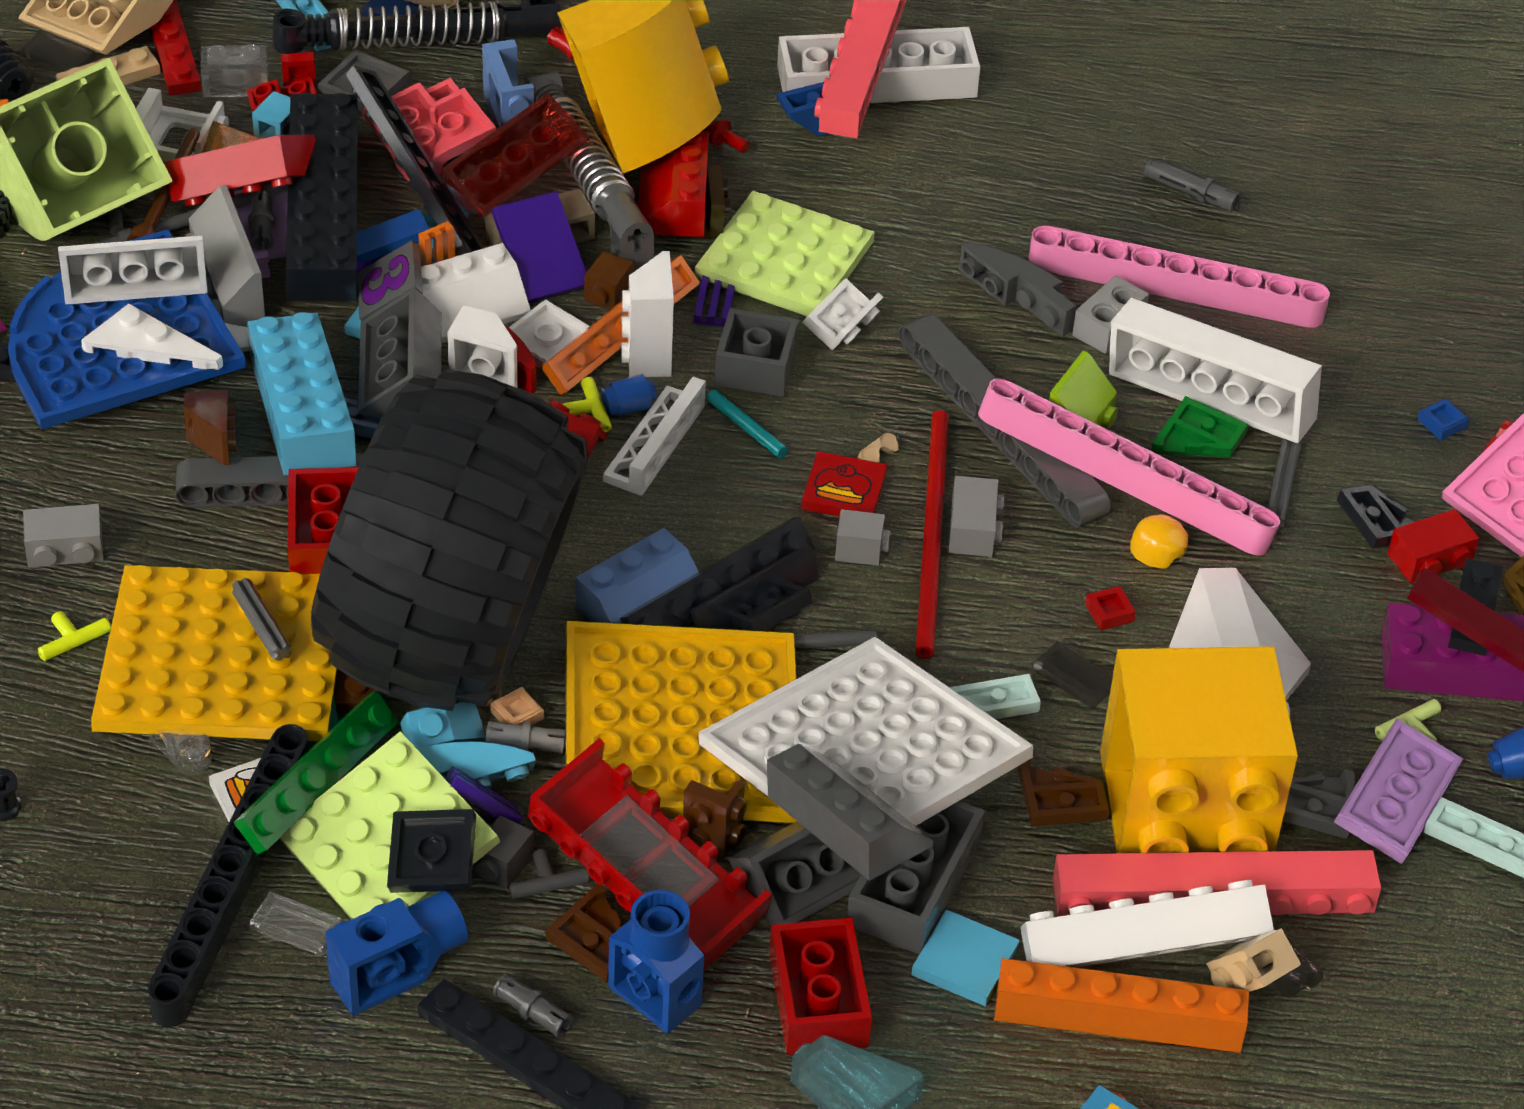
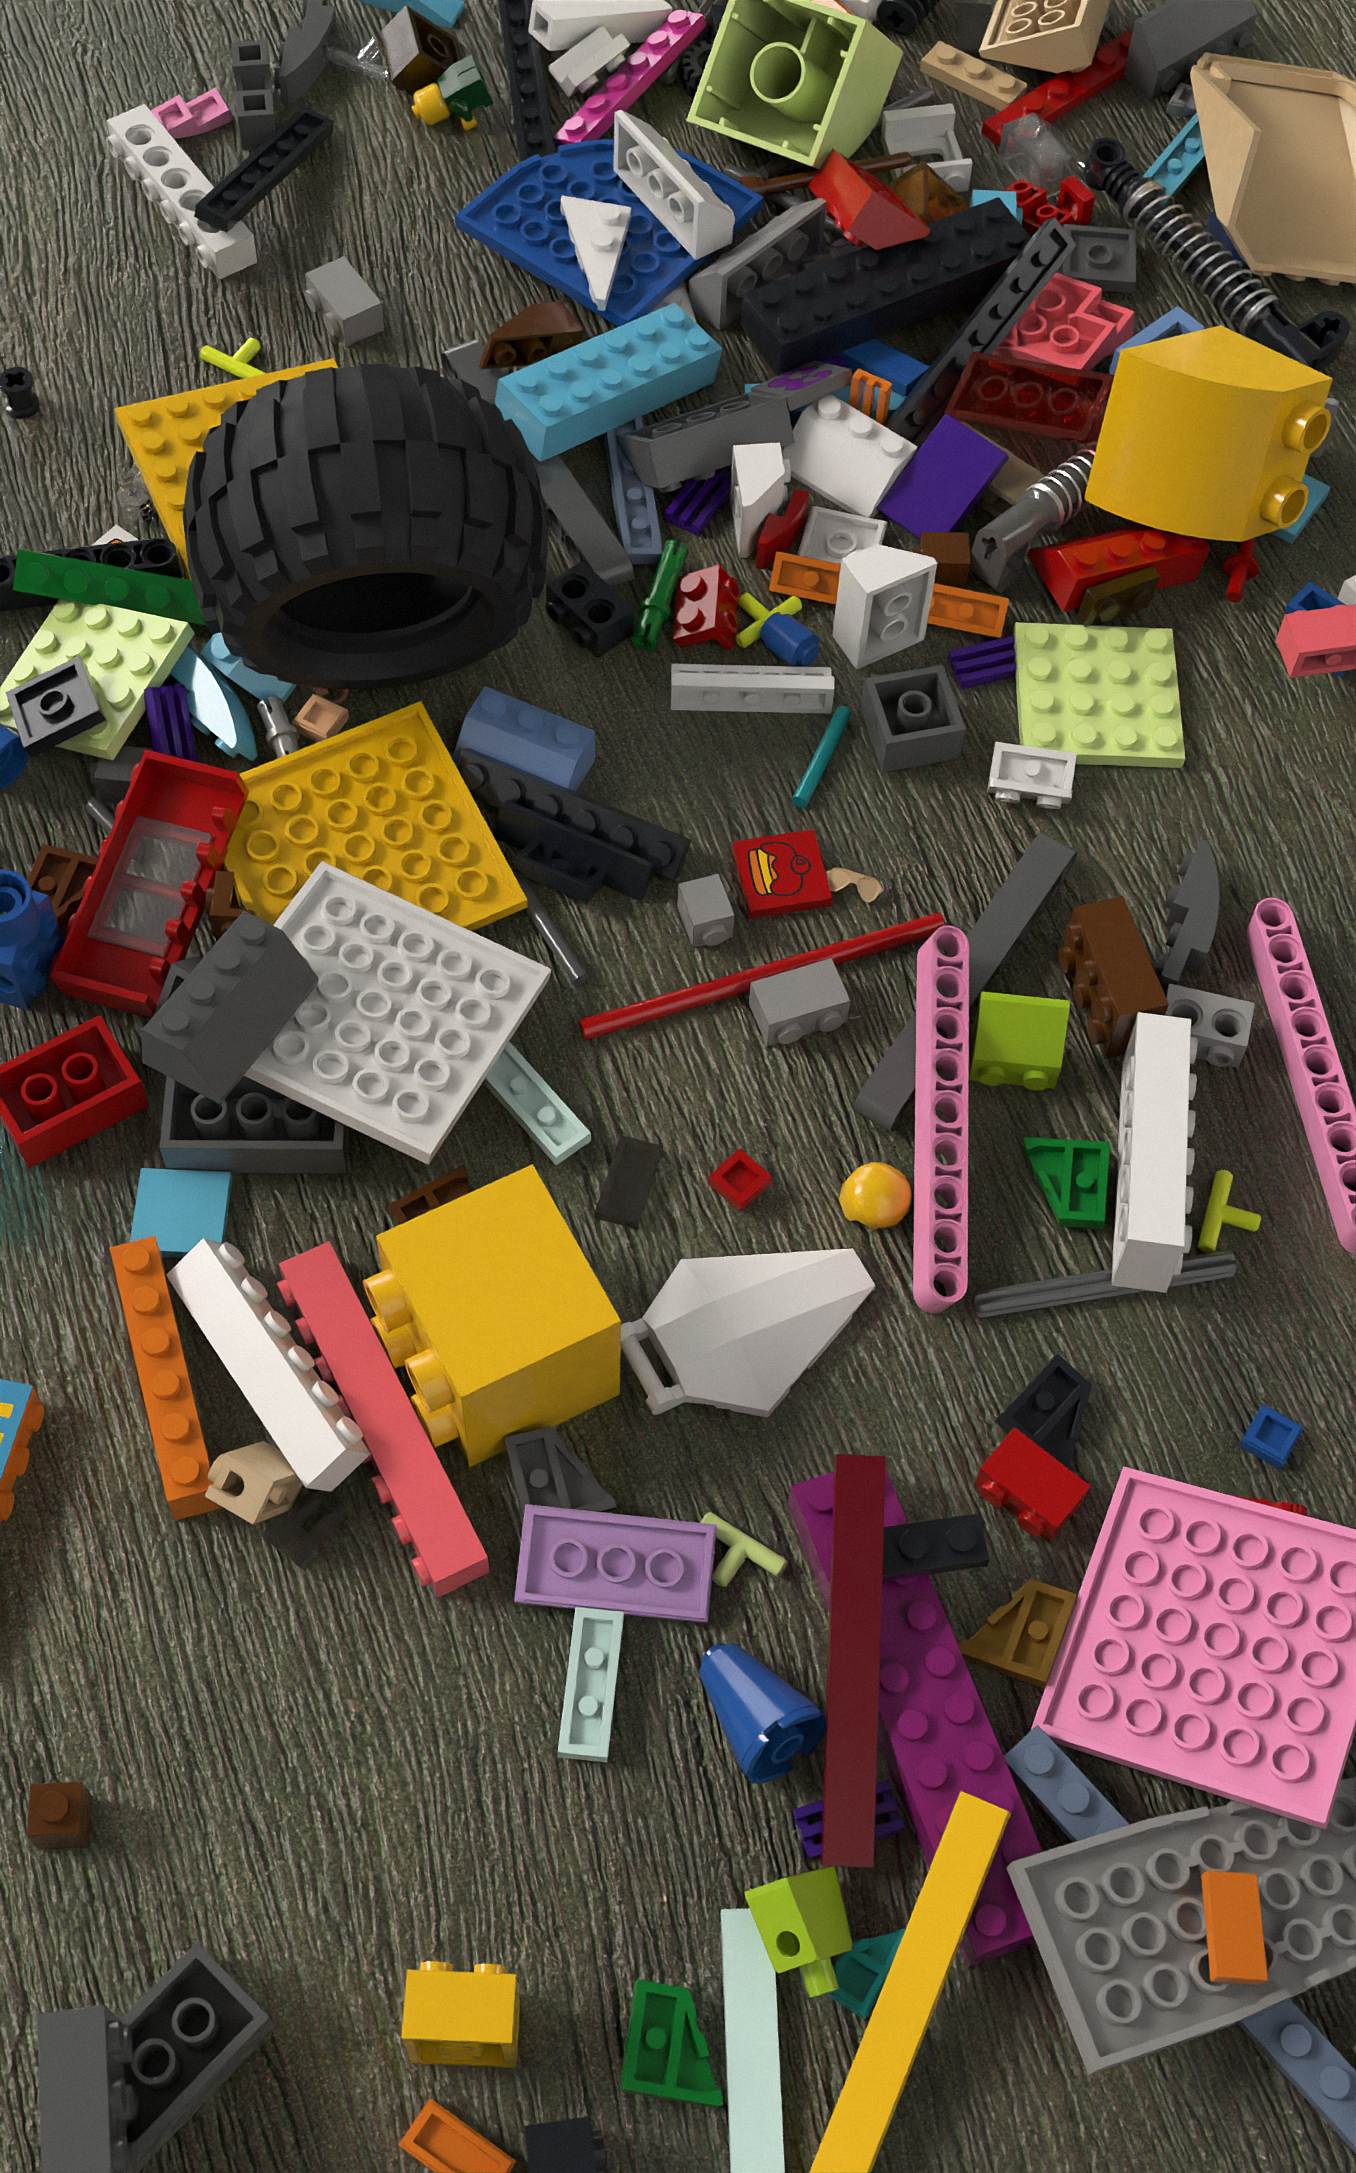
camera: 65 degrees right, 15 degrees up
none -> reddish brown brick [1059,896,1169,1059]

